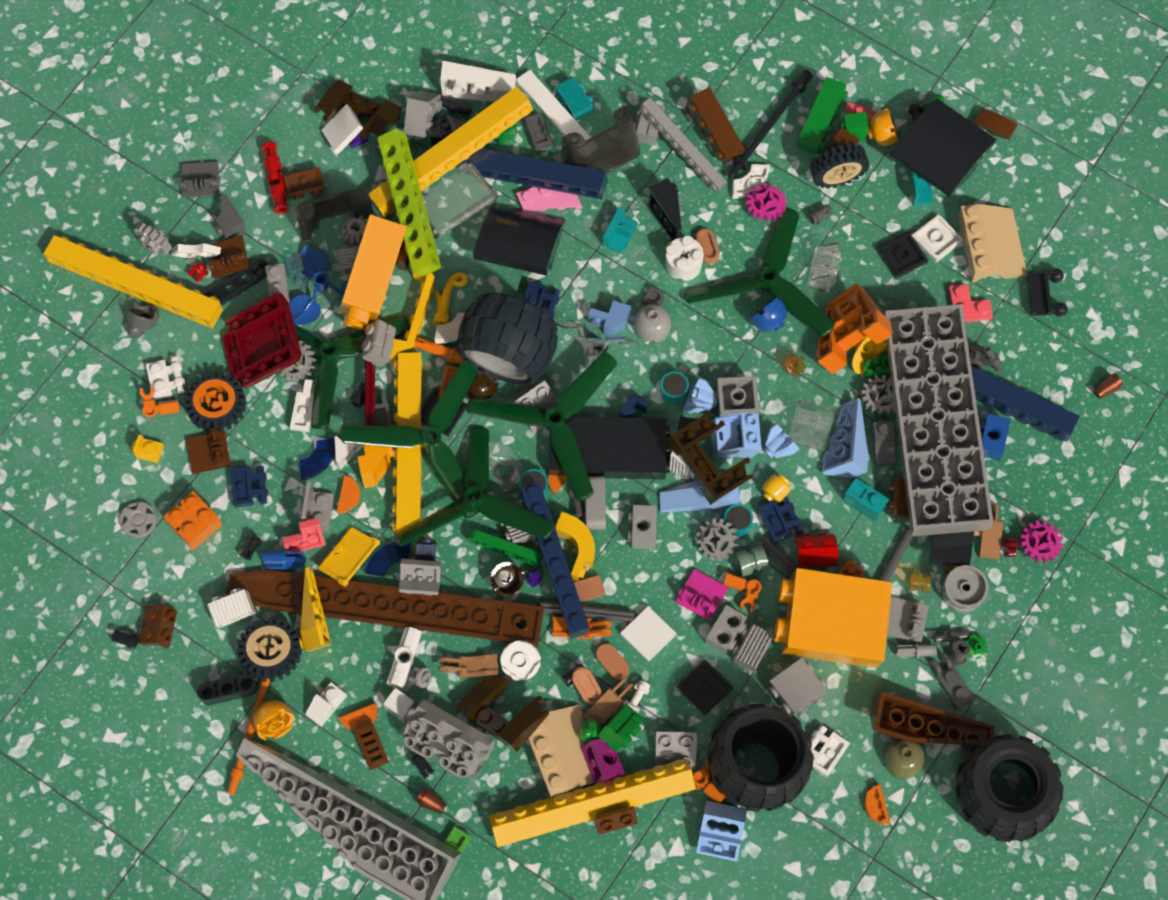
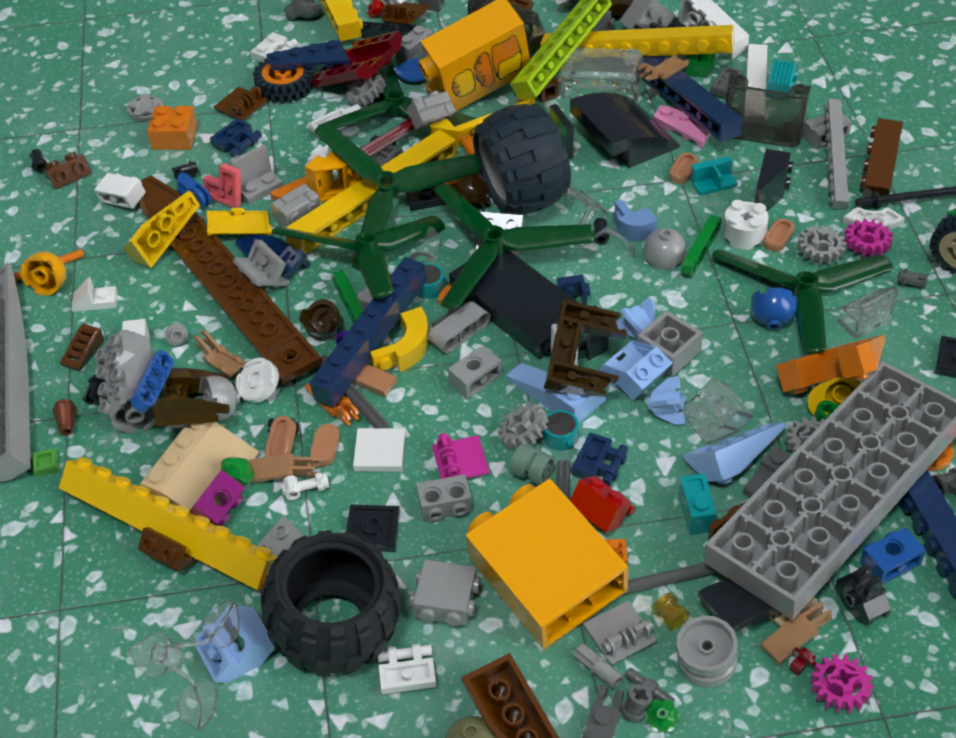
camera: 50 degrees right, 20 degrees down
yellow bracket [132,434,164,463] -> none
orange bar [140,386,180,417] -> none
black beam [197,673,258,705] -> none
wheel [237,618,302,682] -> none
clear blue tile [299,438,335,481] -> none
orange tile [338,702,378,731] -> none
white piece [386,627,422,689] -> none
dark blue plate [523,281,560,318] -> none
green brick [599,704,643,751] -> none
dark grey tile [642,286,664,306] -> none
piece [660,371,689,404] -> none
orange bar [723,572,761,613] -> none
light grey brick [732,624,774,673] -> none
yellow head [762,473,791,502] -> none
clear orange plant [782,354,806,376] -> none
none -> clear plant [128,600,240,730]
none -> blue beam [130,350,174,413]
none -> light grey cylinder [199,376,240,422]
none -> dark blue wing [266,40,350,71]
none -> light grey brick [271,184,320,228]
none -> black tile [550,104,574,159]
none -> medium nougat arm [638,54,689,81]
none -> nougat tile [669,153,698,184]
none -> green beam [681,215,722,277]
none -> light grey gear [797,225,846,265]
none -> black hinge [836,564,891,626]

